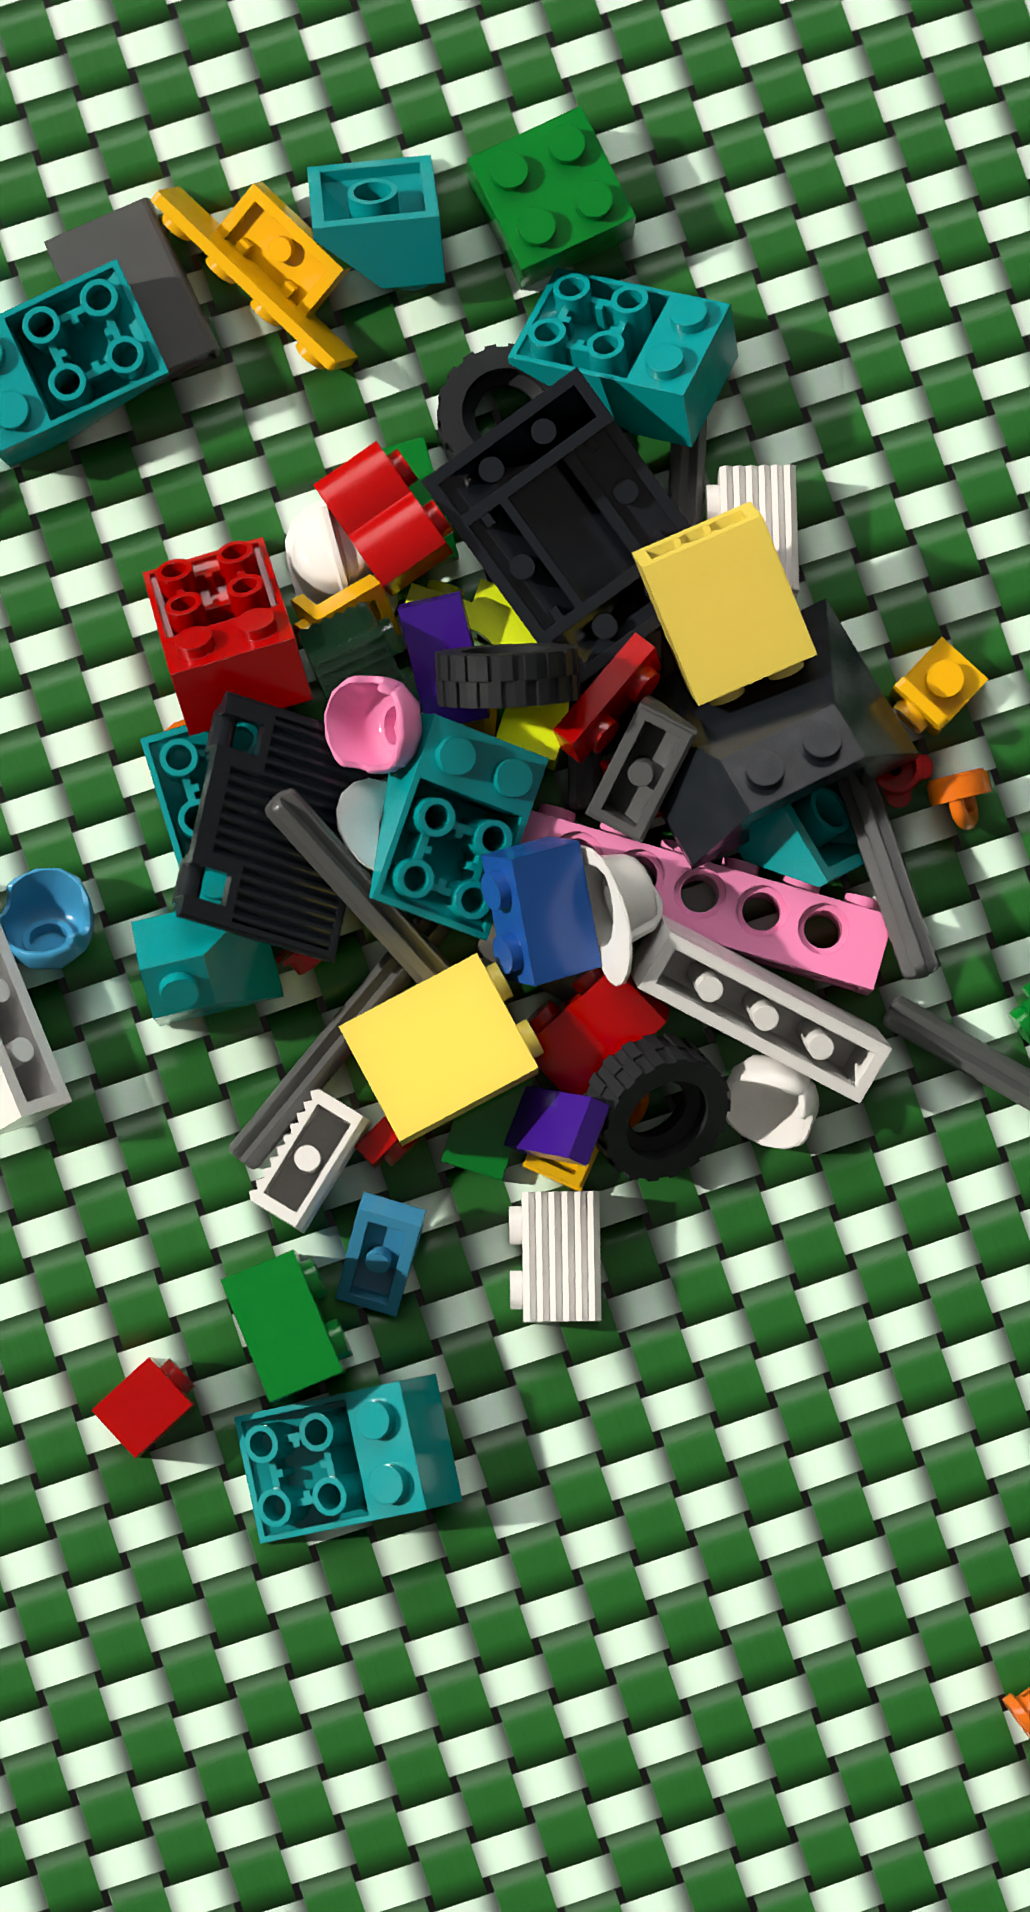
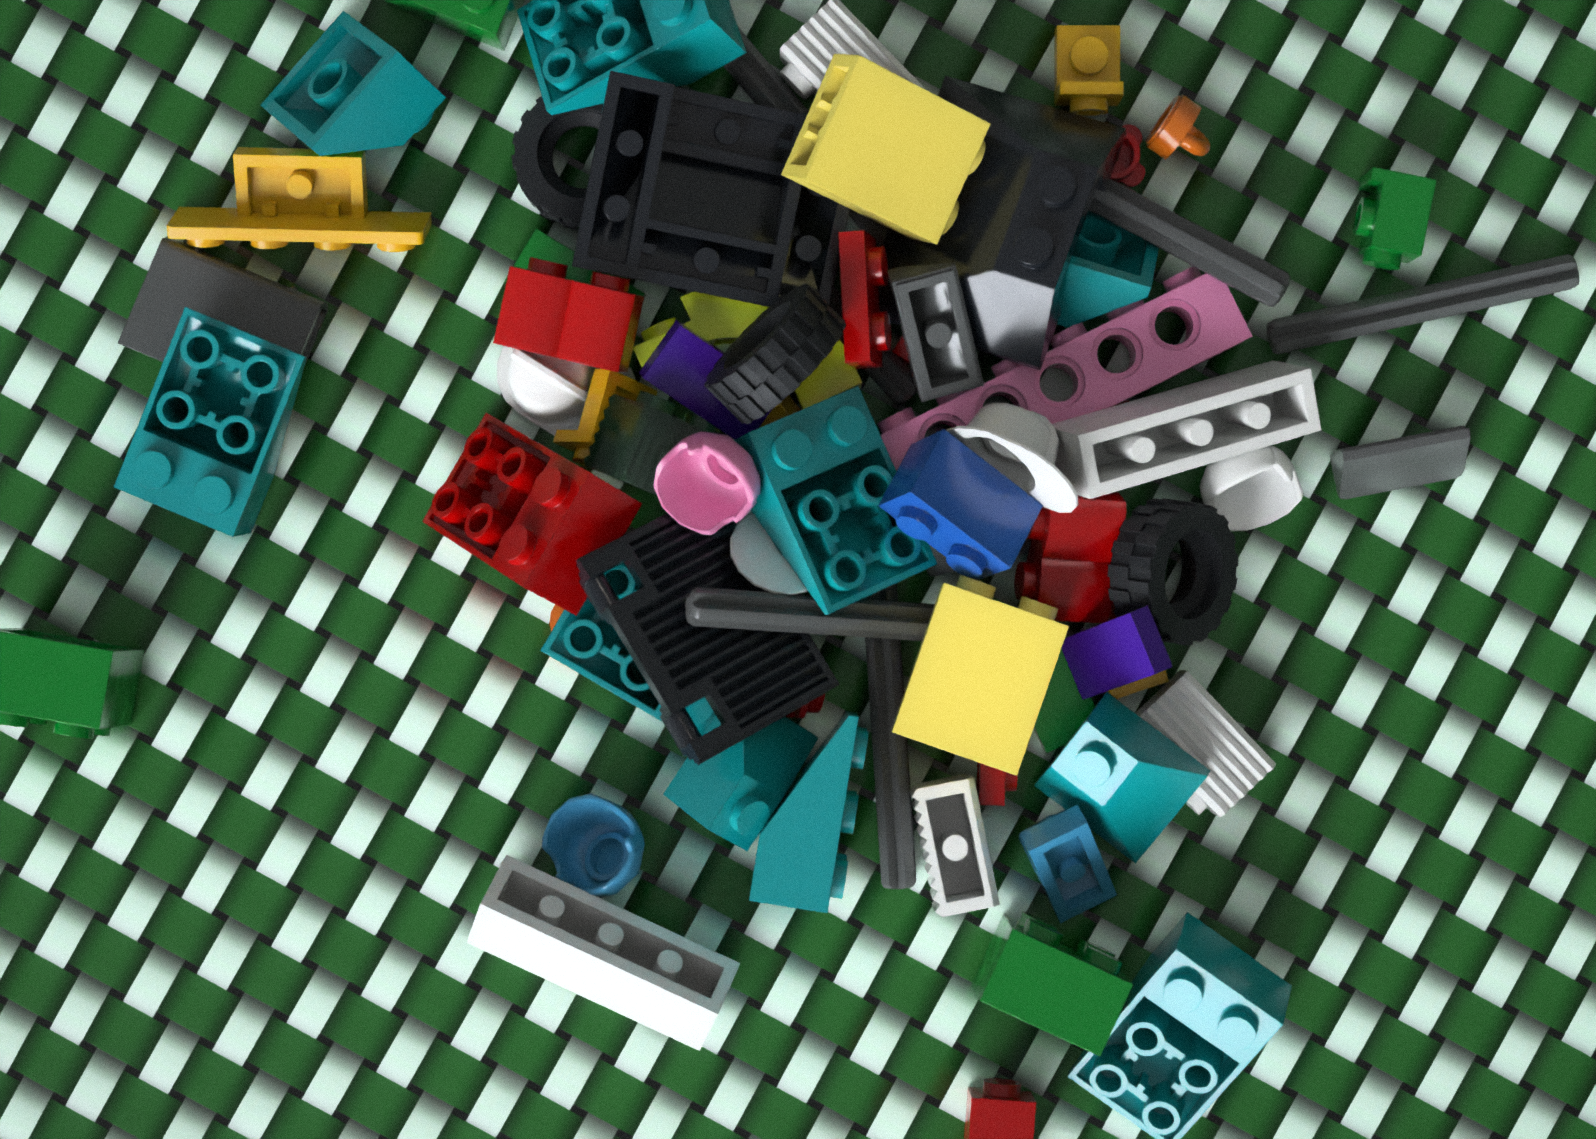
camera: 35 degrees left, 5 degrees up
none -> teal slope [749,711,869,913]
none -> teal slope [1034,692,1211,864]
none -> dark grey slope [1330,426,1471,499]

